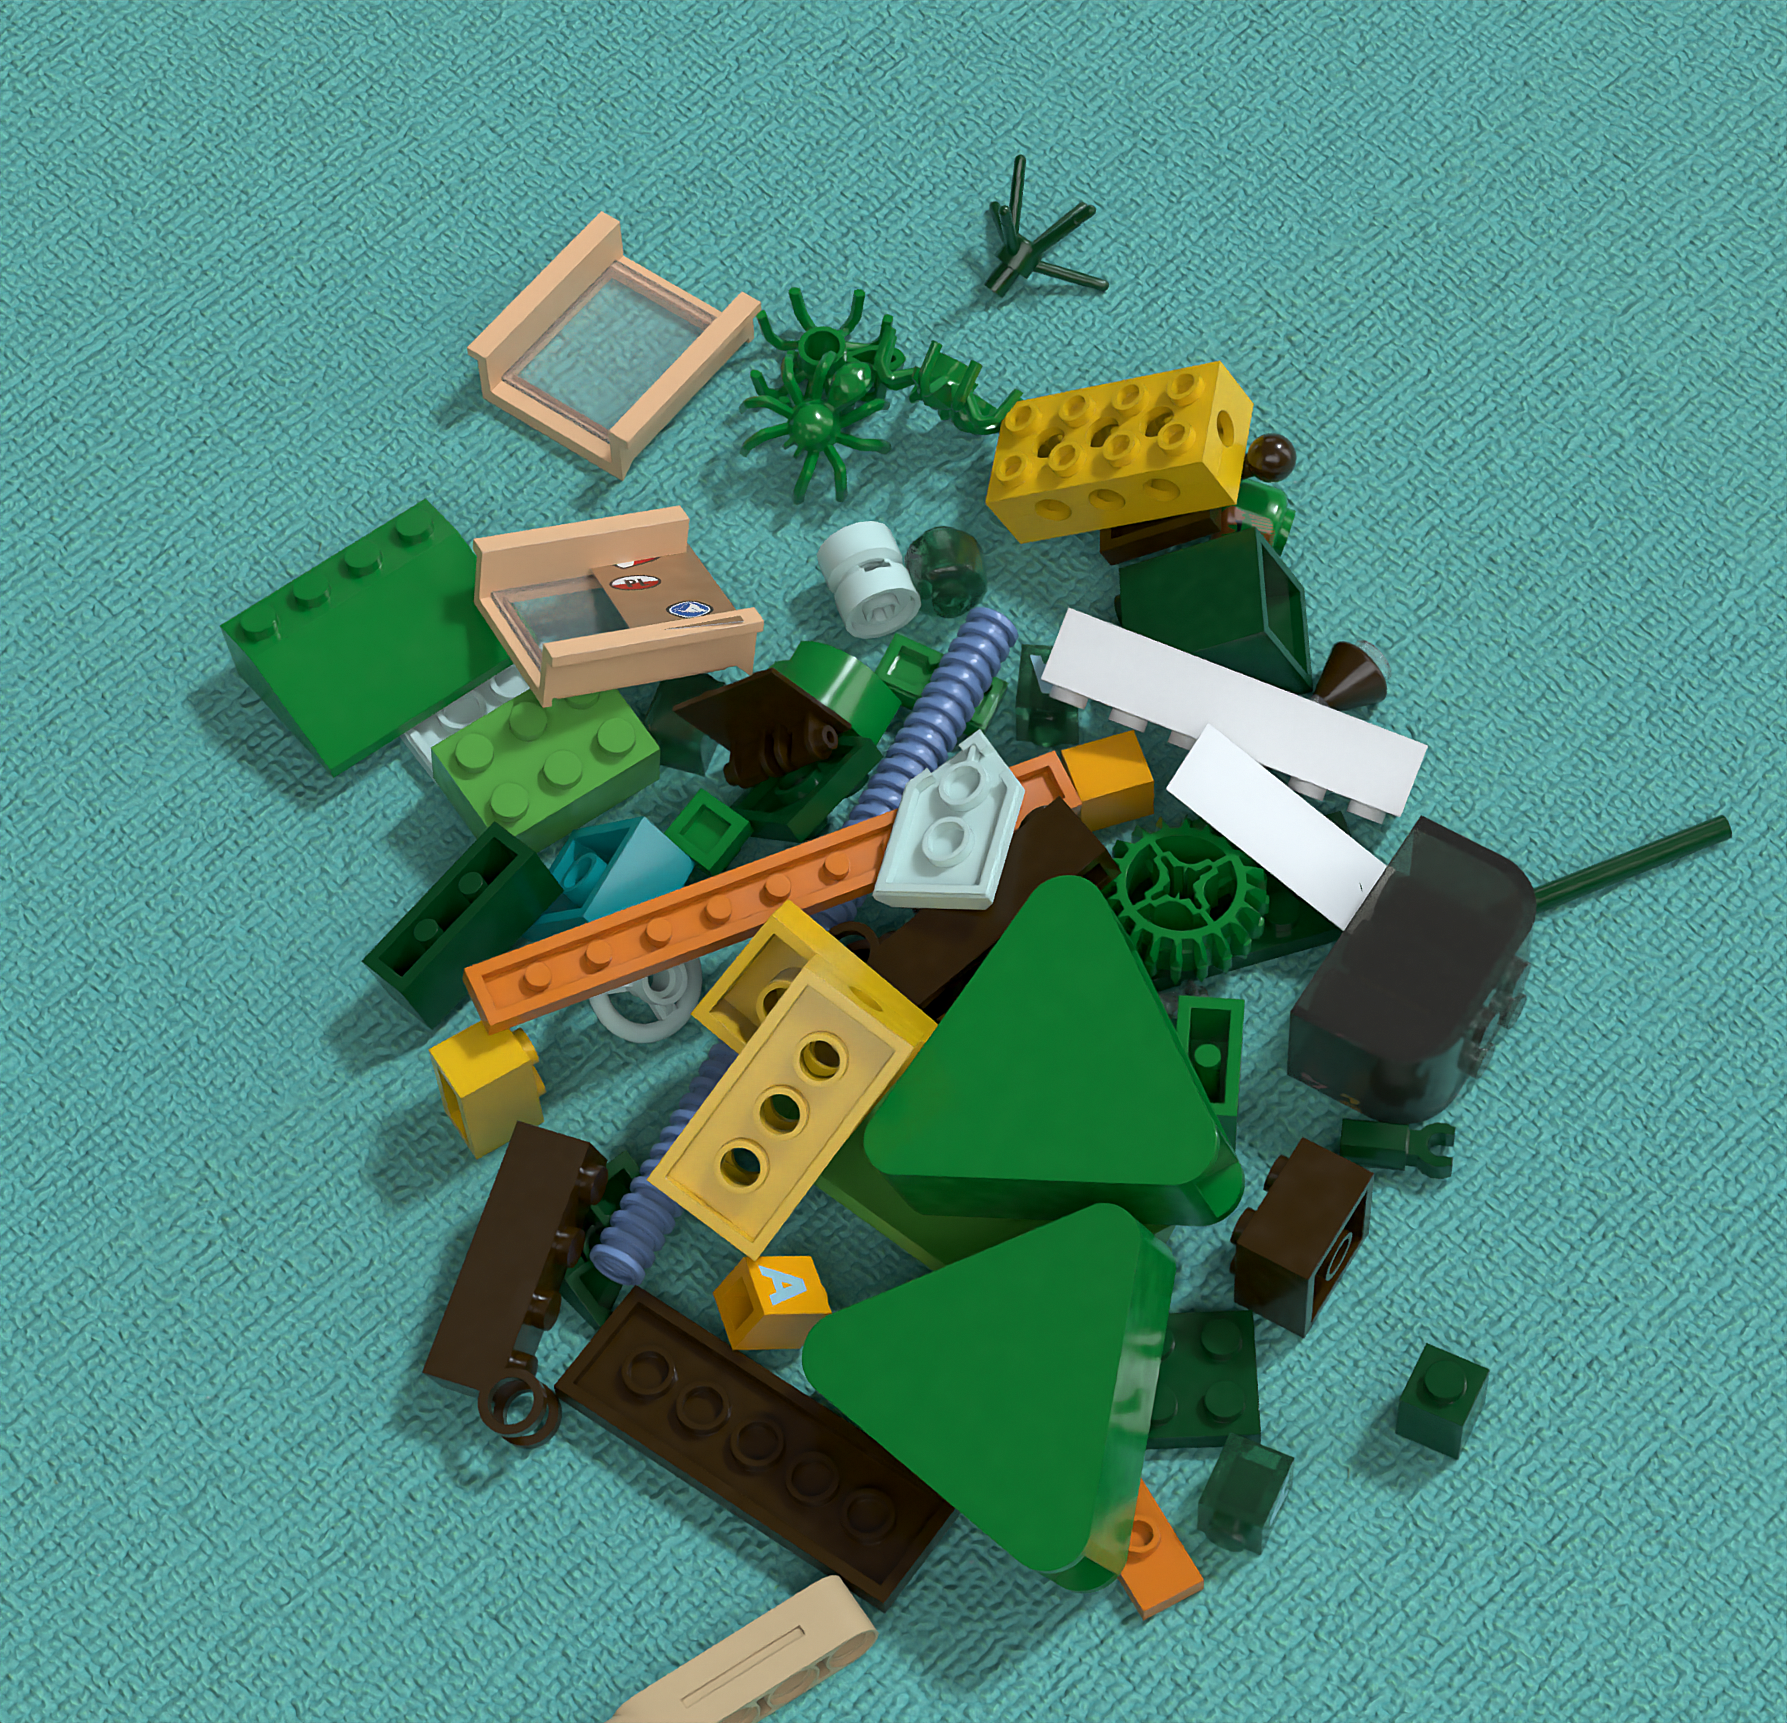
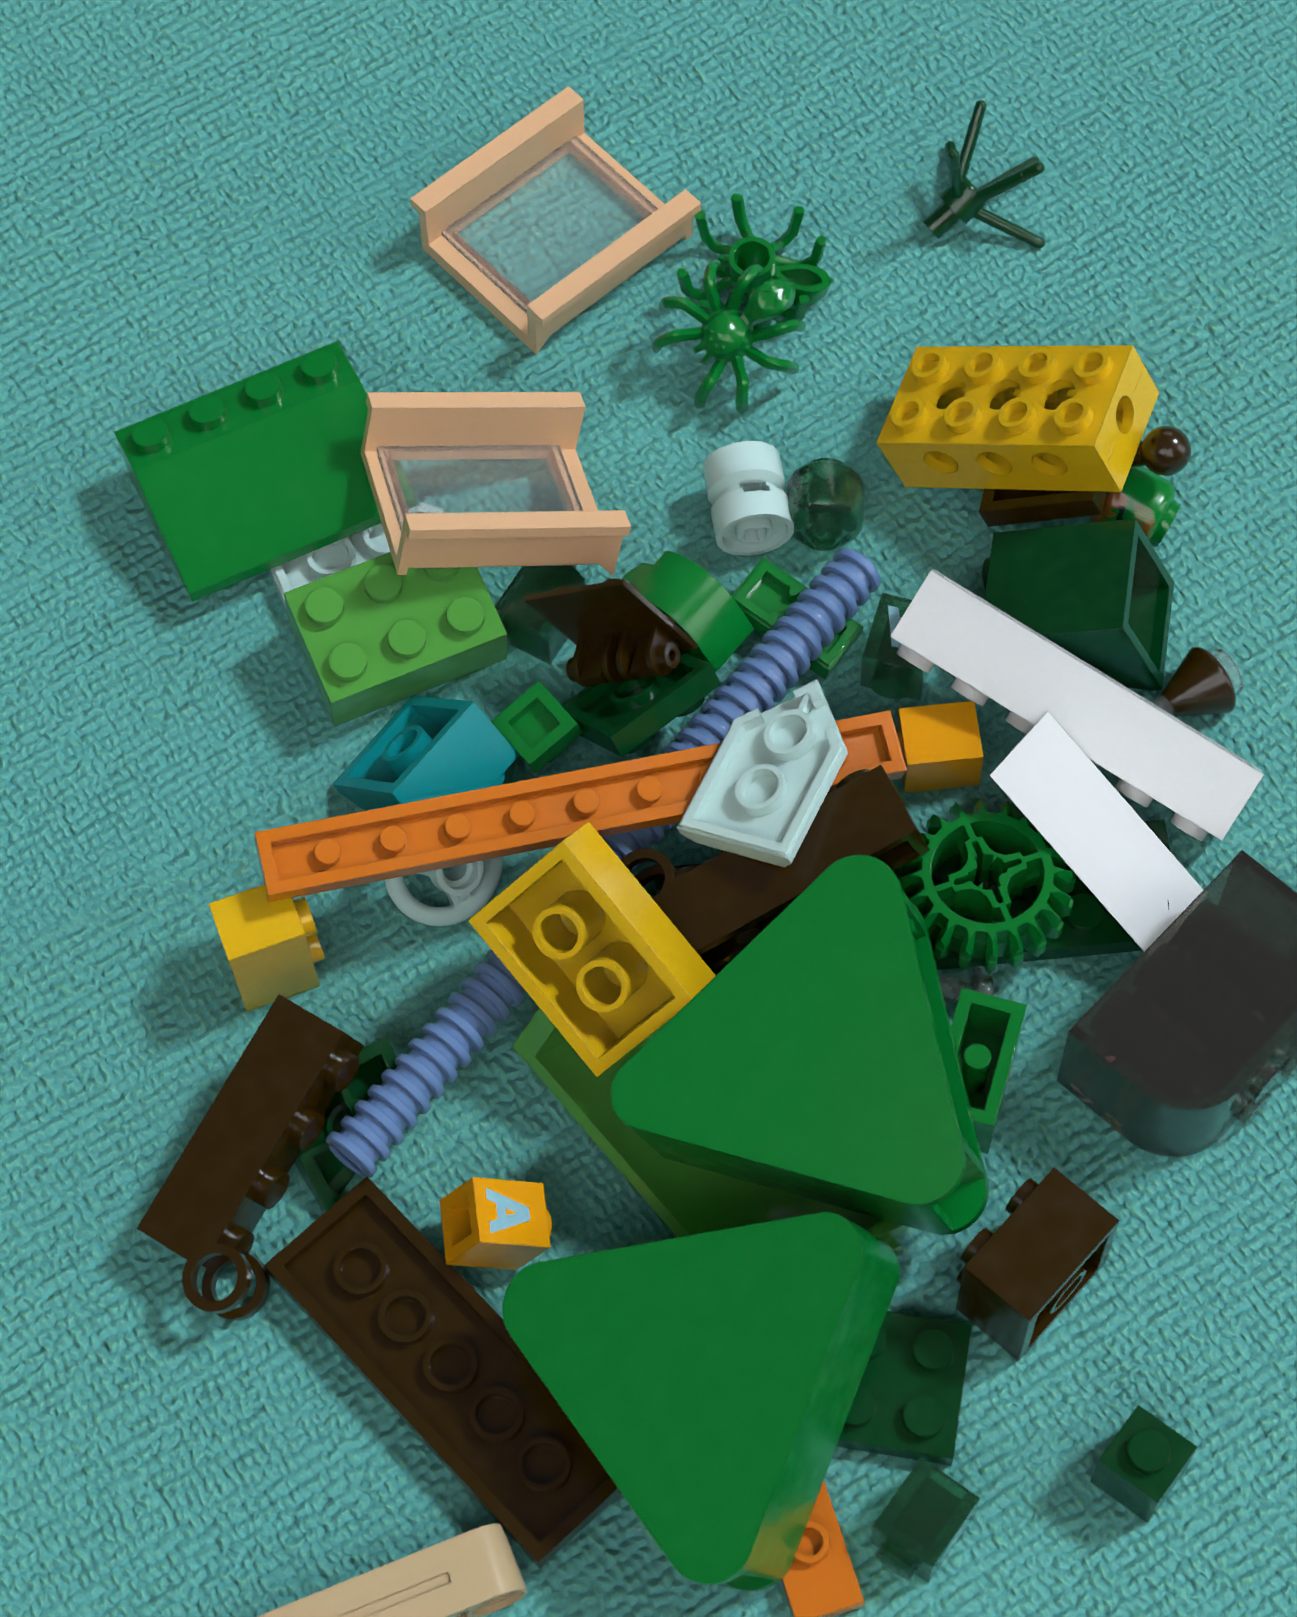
camera: 10 degrees right, 5 degrees up
dark green brick [361,821,564,1030] -> none
medium nougat sticker [590,543,744,630] -> none
yellow brick [646,953,925,1261] -> none
green animal [874,325,1023,436] -> none
dark green bar [1339,1118,1456,1179] -> none

